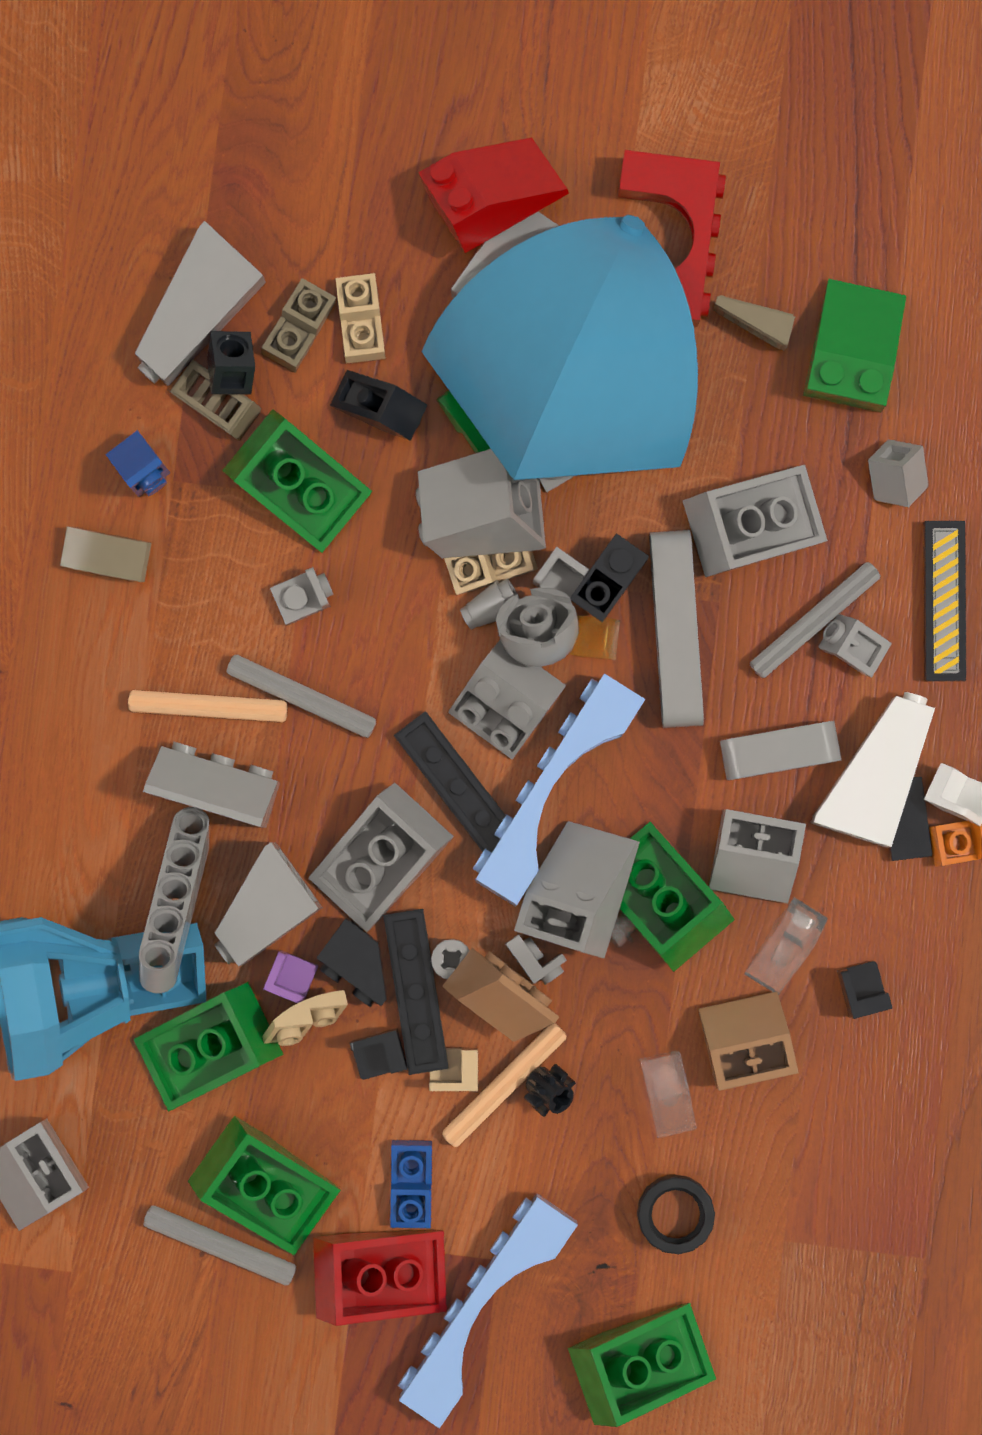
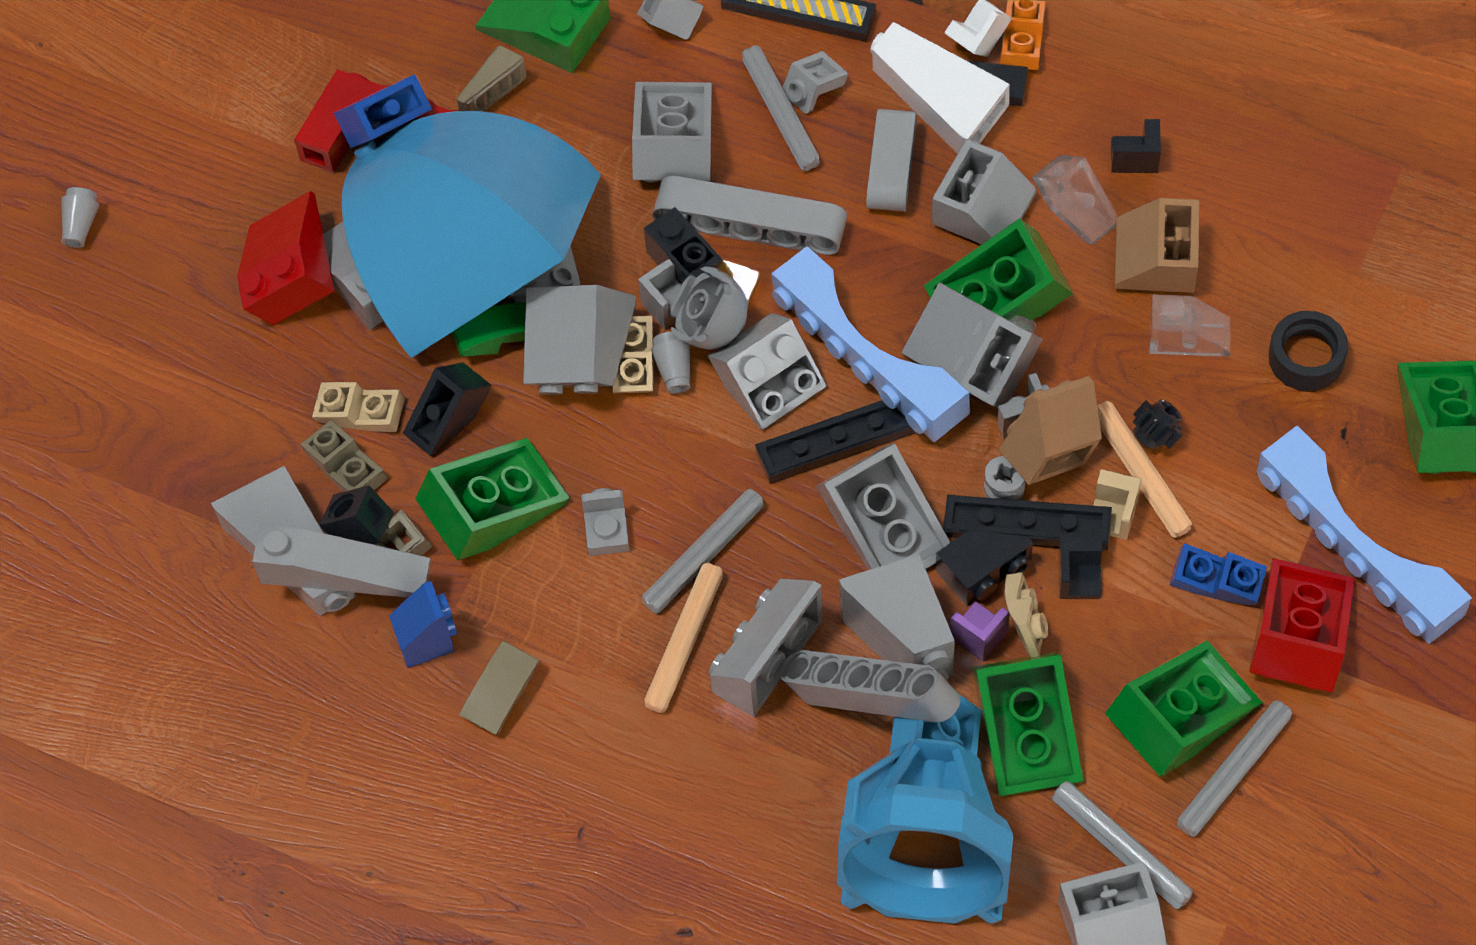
camera: 70 degrees left, 25 degrees down
none -> light grey slope [252,524,431,597]
none -> blue slope [334,74,432,148]
none -> light grey axle [1052,781,1193,909]

